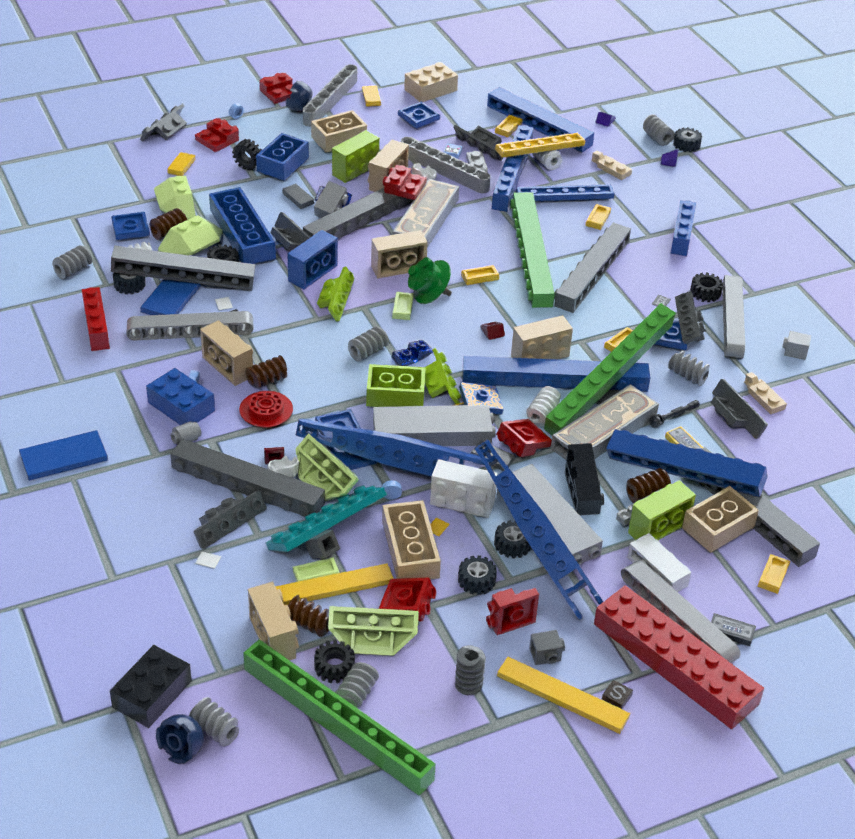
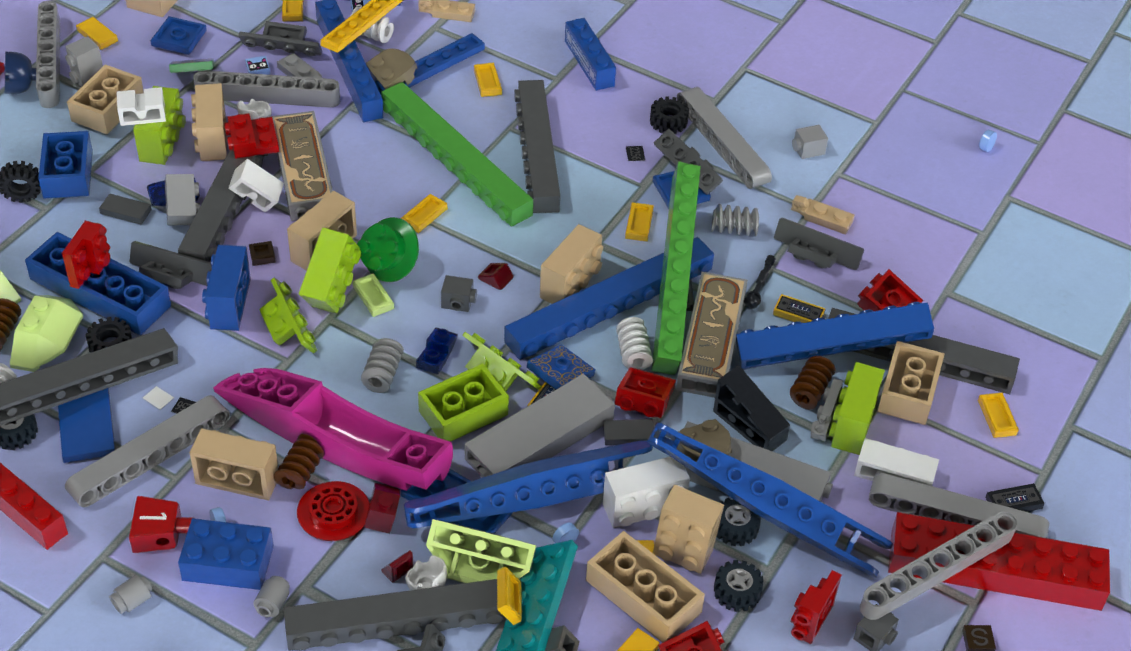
camera: 35 degrees left, 5 degrees up
none -> red plate [62,220,110,289]
none -> light grey brick [65,36,103,87]
none -> light grey brick [109,575,153,614]
none -> white brick [117,87,166,126]
none -> red torso [129,496,195,553]
none -> tile [169,58,214,73]
none -> dark pink slope [213,368,453,491]
none -> white brick [228,159,284,212]
none -> dark brown tile [249,241,276,266]
none -> lime brick [299,227,361,314]
none -> dark red slope [364,483,400,534]
none -> dark tan slope [366,49,417,90]
none -> dark grey brick [441,275,477,312]
none -> yellow tile [497,567,522,625]
none -> tan brick [653,484,724,574]
none -> dark tan slope [671,419,732,462]
none -> red plate [857,269,923,311]
none -> light grey beam [860,511,1018,620]

